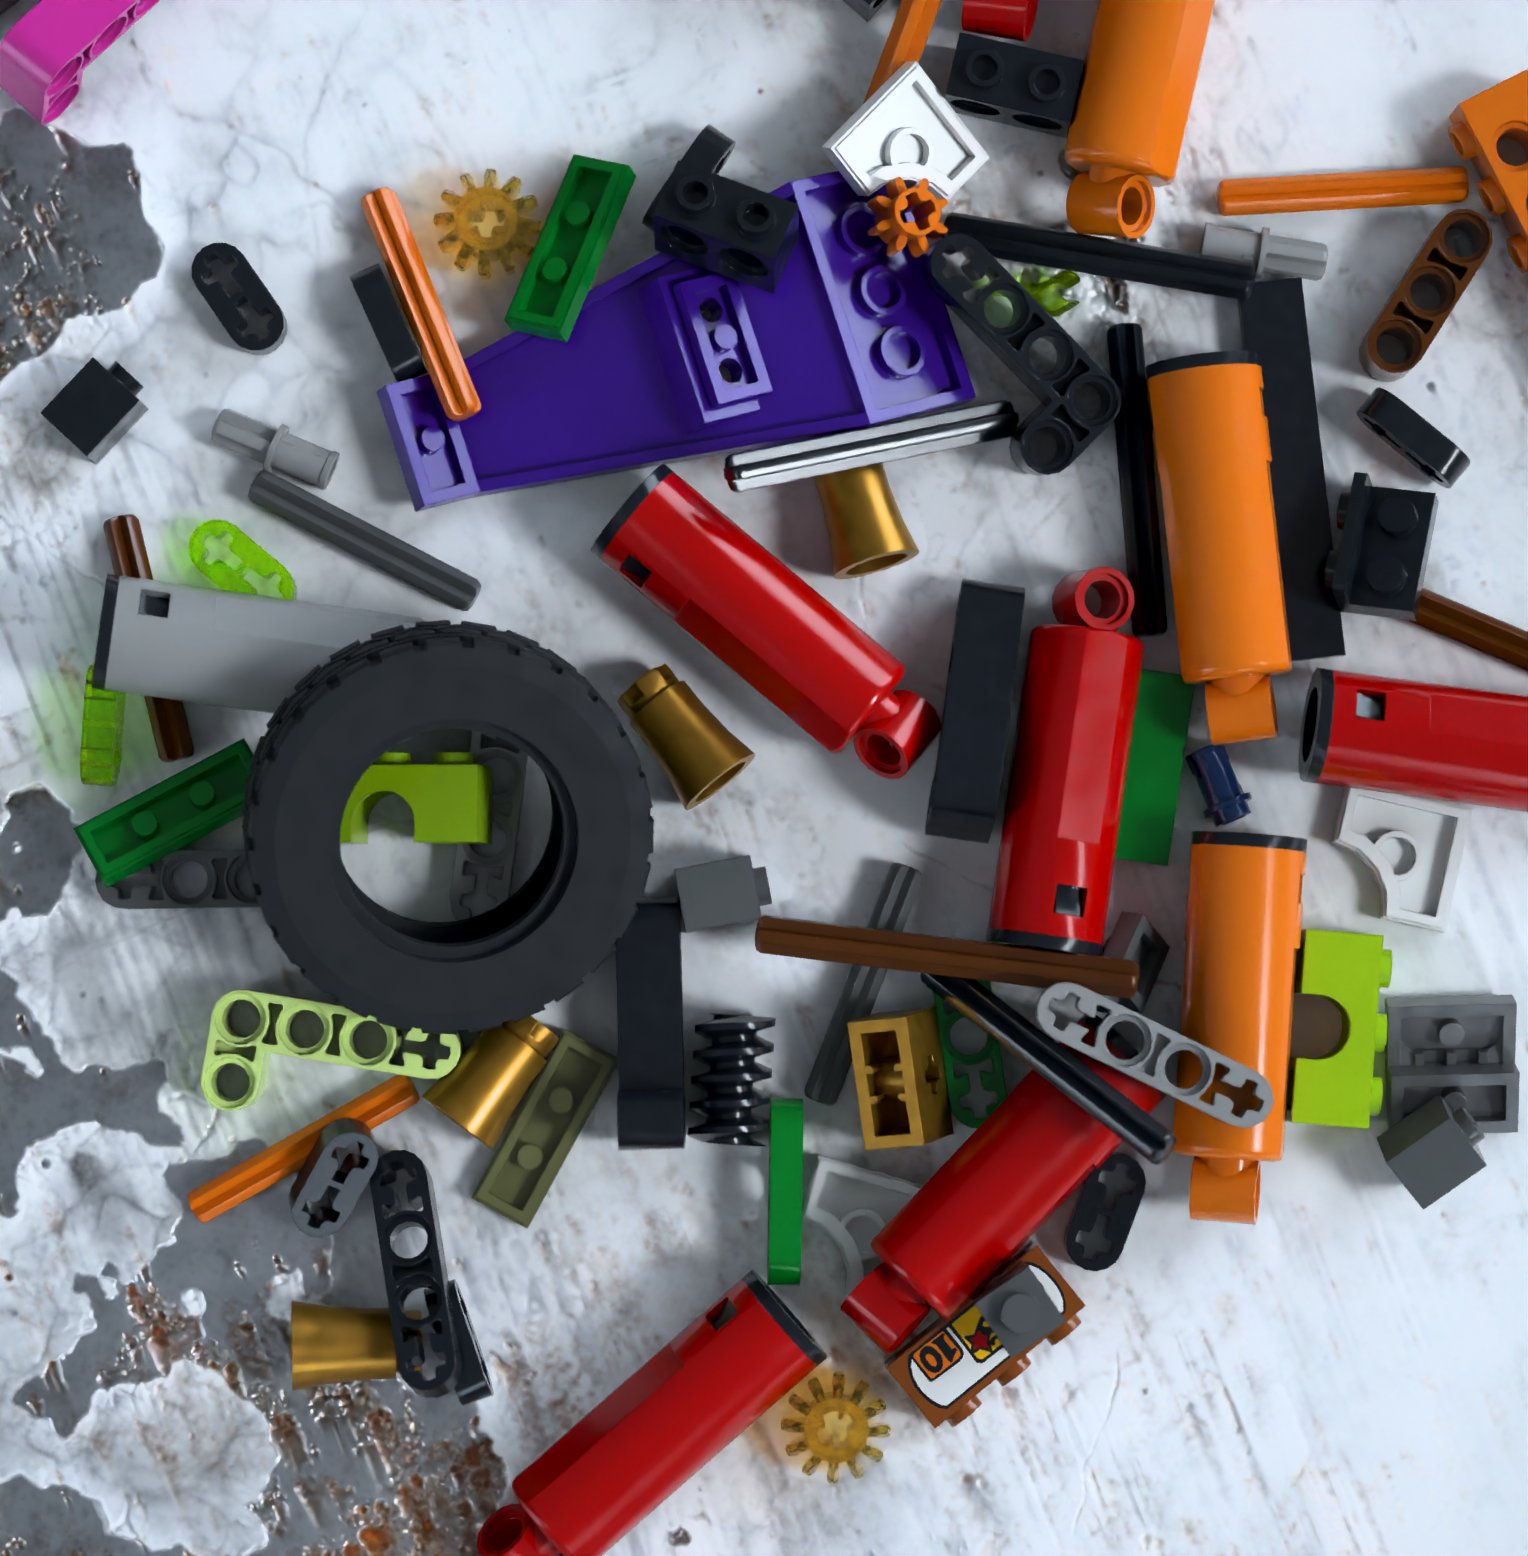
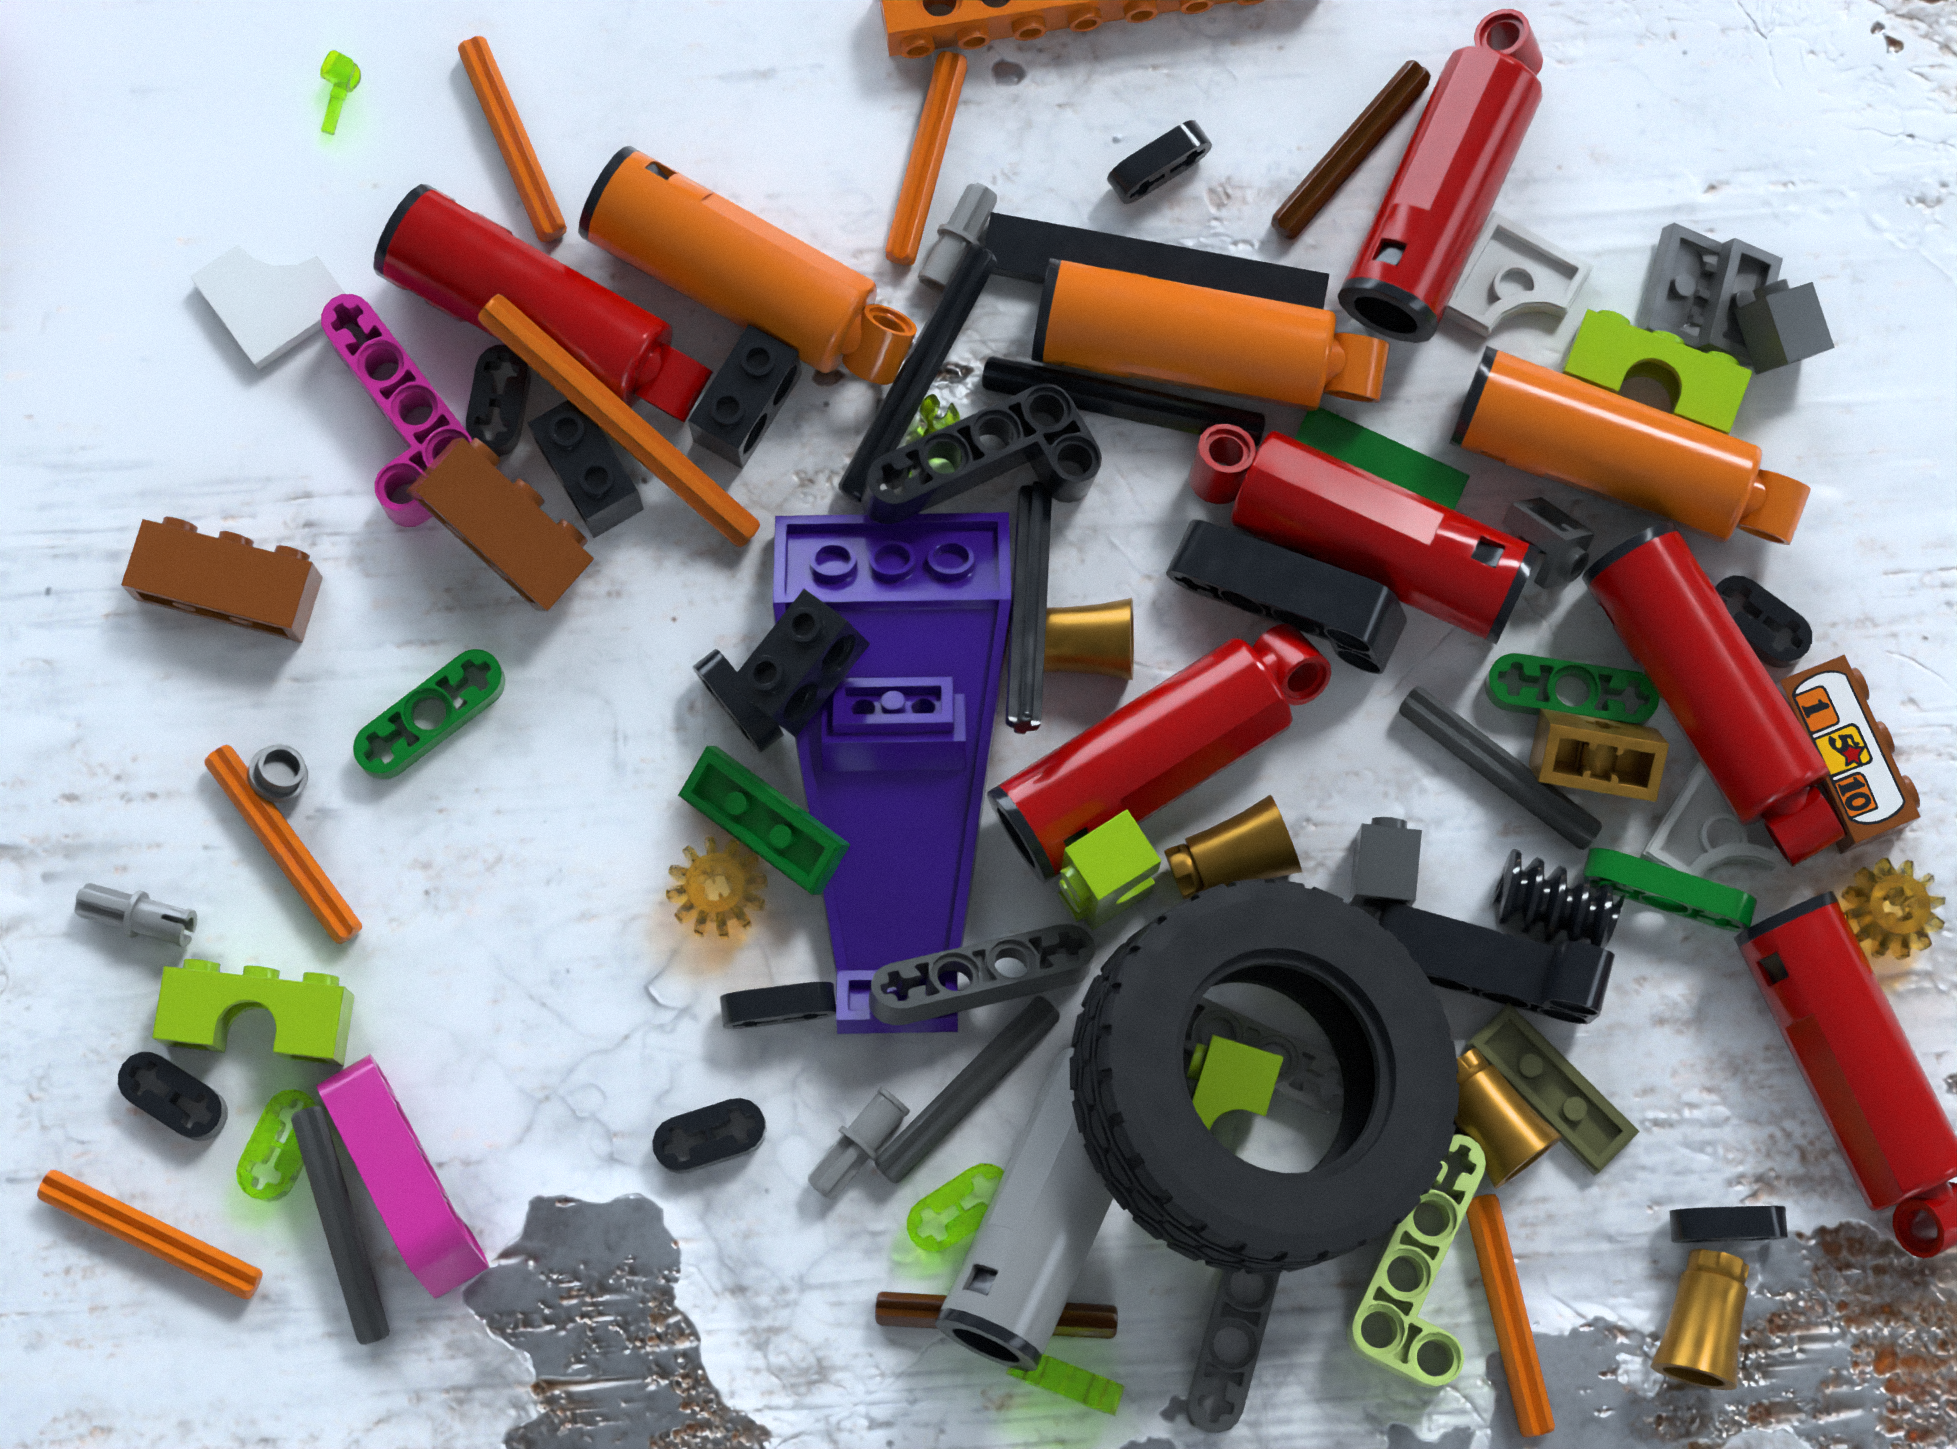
camera: 75 degrees left, 10 degrees down
black brick [41,357,148,464] -> none
green tile [73,738,253,888] -> none
black beam [288,1118,379,1237] -> none
orange axle [361,187,481,422] -> none
black beam [370,1150,462,1398] -> none
reddish brown axle [755,915,1139,999] -> none
white tile [821,61,990,201] -> none
orange gear [867,176,948,258] -> none
black axle [920,973,1177,1165] -> none
dark grey brick [971,1262,1066,1358] -> none
light grey beam [1035,982,1274,1128] -> none
dark blue pin [1185,744,1252,828] -> none
black bracket [1325,472,1439,621] -> none
reddish brown beam [1359,209,1493,382] -> none
none -> dark grey beam [868,924,1096,1025]
none -> lime arch [1057,809,1161,931]

